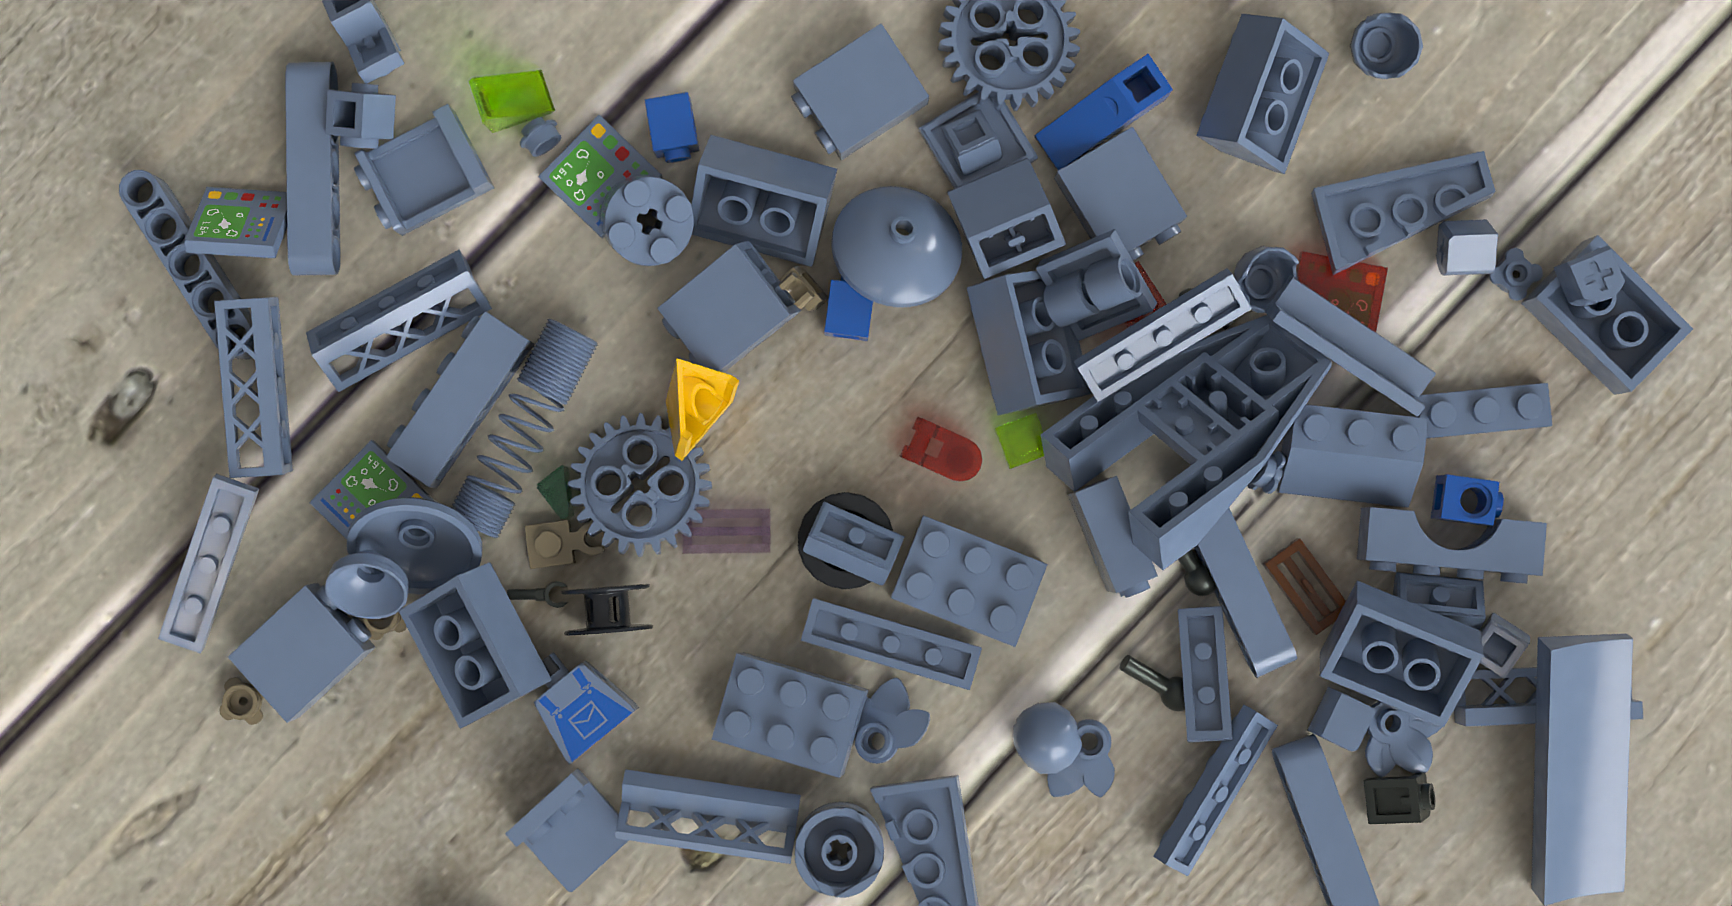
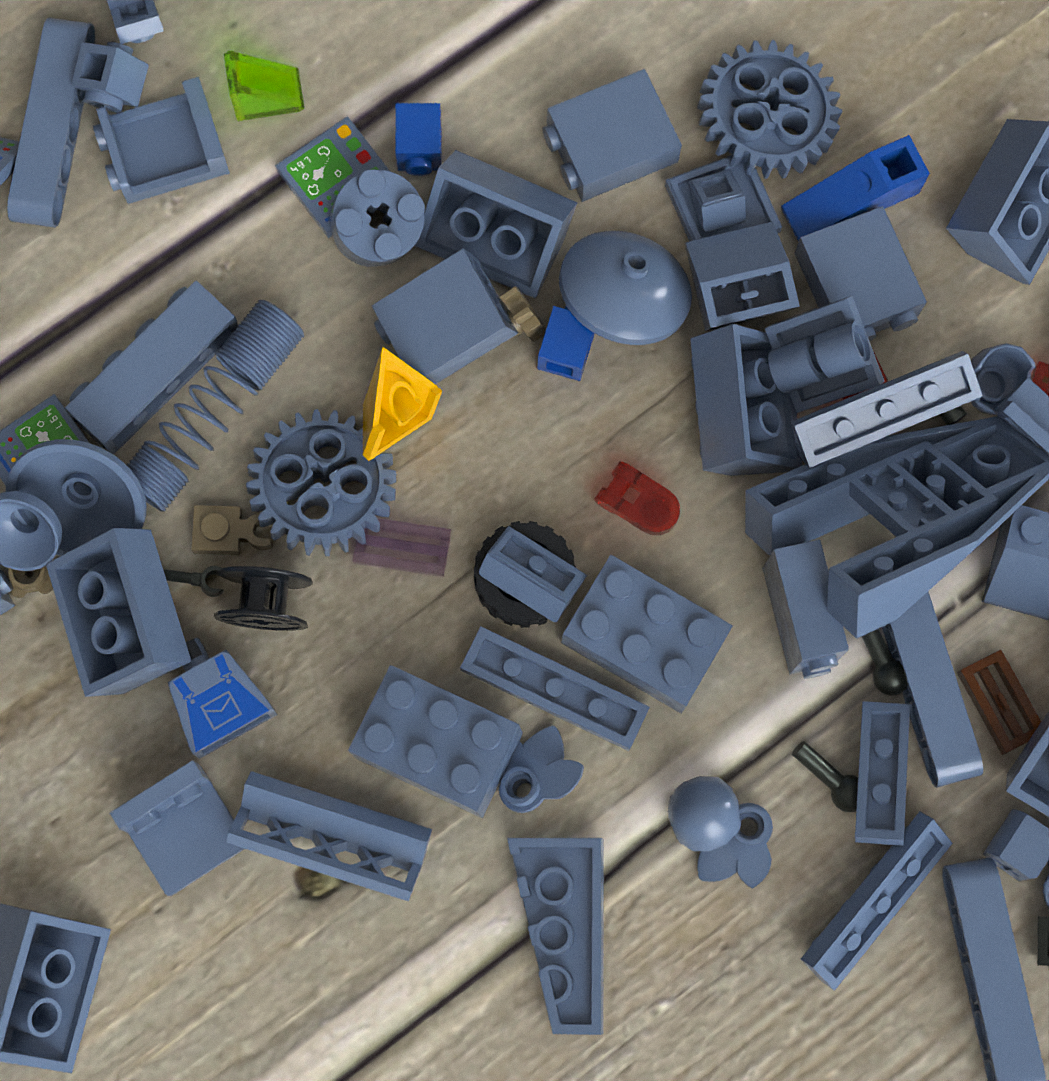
camera: 10 degrees right, 10 degrees down
sand blue fence [306,249,492,392] -> none
sand blue plate [520,117,561,157] -> none
clear green slope [537,465,574,520] -> none
sand blue brick [795,802,884,898] -> none
clear neon green tile [994,413,1044,469] -> none
sand blue plate [1247,451,1286,494] -> none

